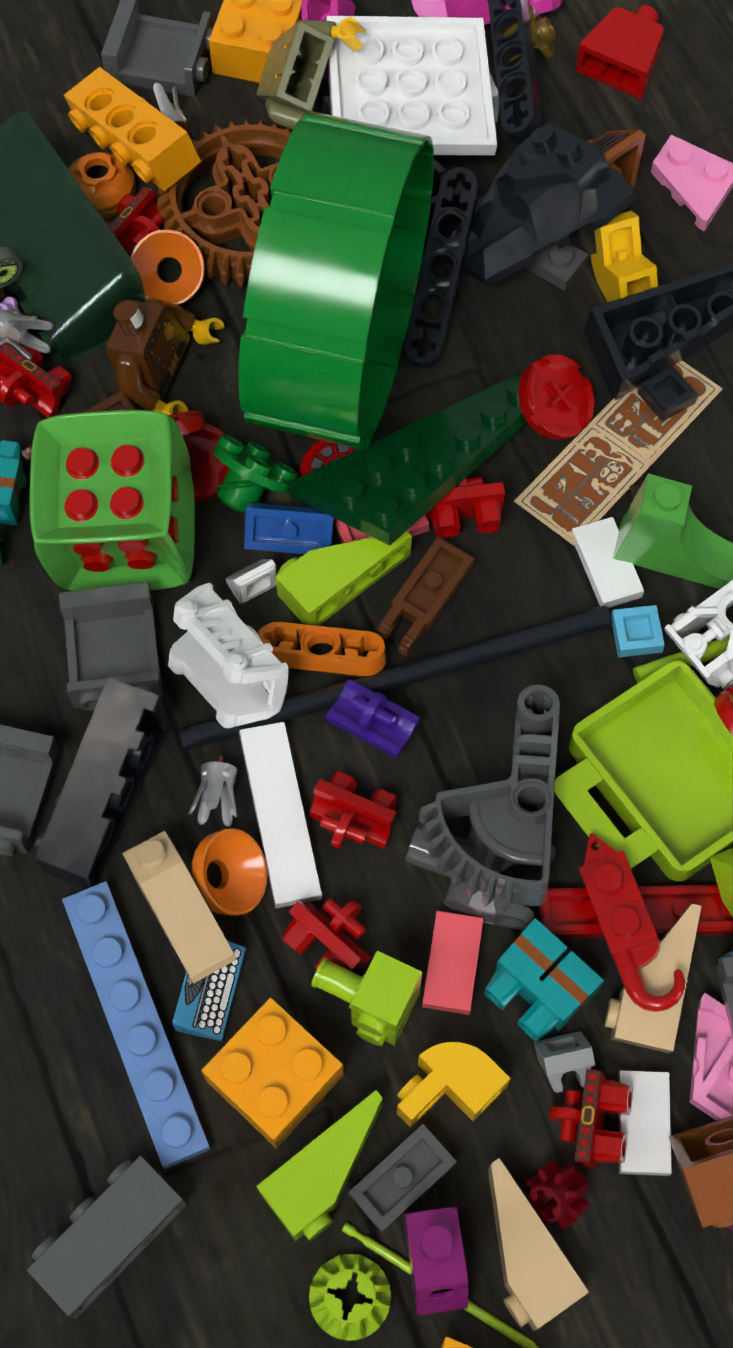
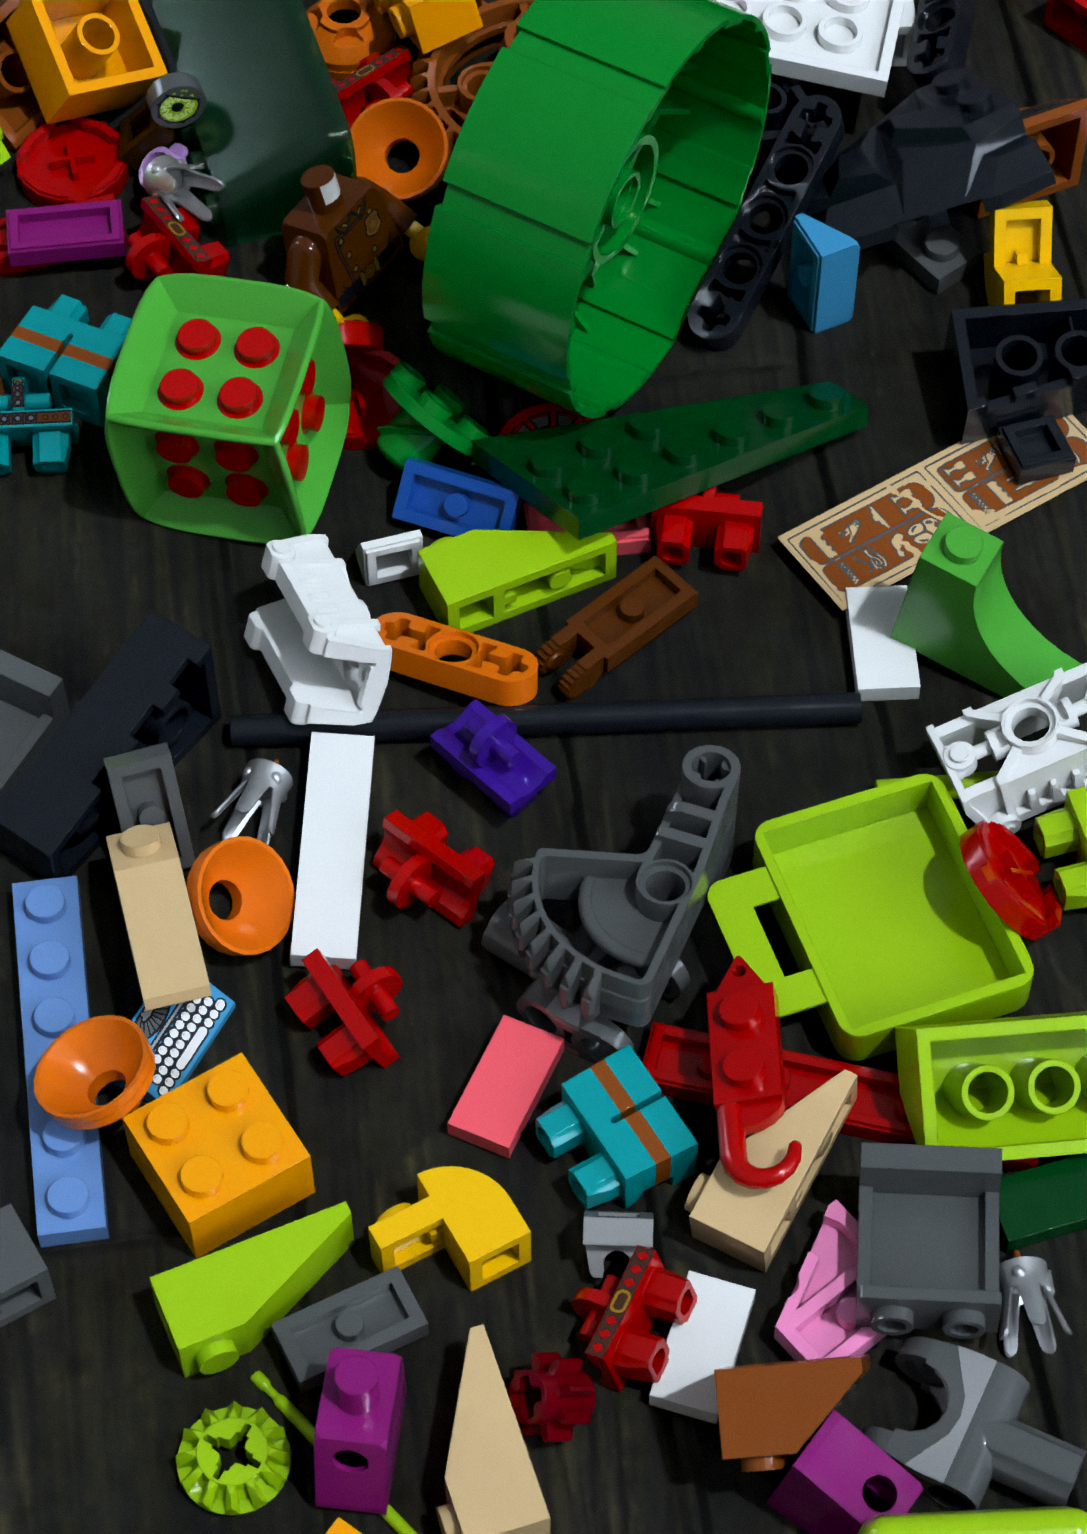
camera: 15 degrees right, 10 degrees down
dark grey panel [59,582,163,711] -> none
lime brick [311,951,422,1046] -> none
red tile [518,354,595,440] -> none
medium azure plate [611,605,665,658] -> none
none -> orange piece [34,1015,156,1130]
none -> dark grey plate [103,742,195,869]
none -> dark azure slope [787,213,860,334]

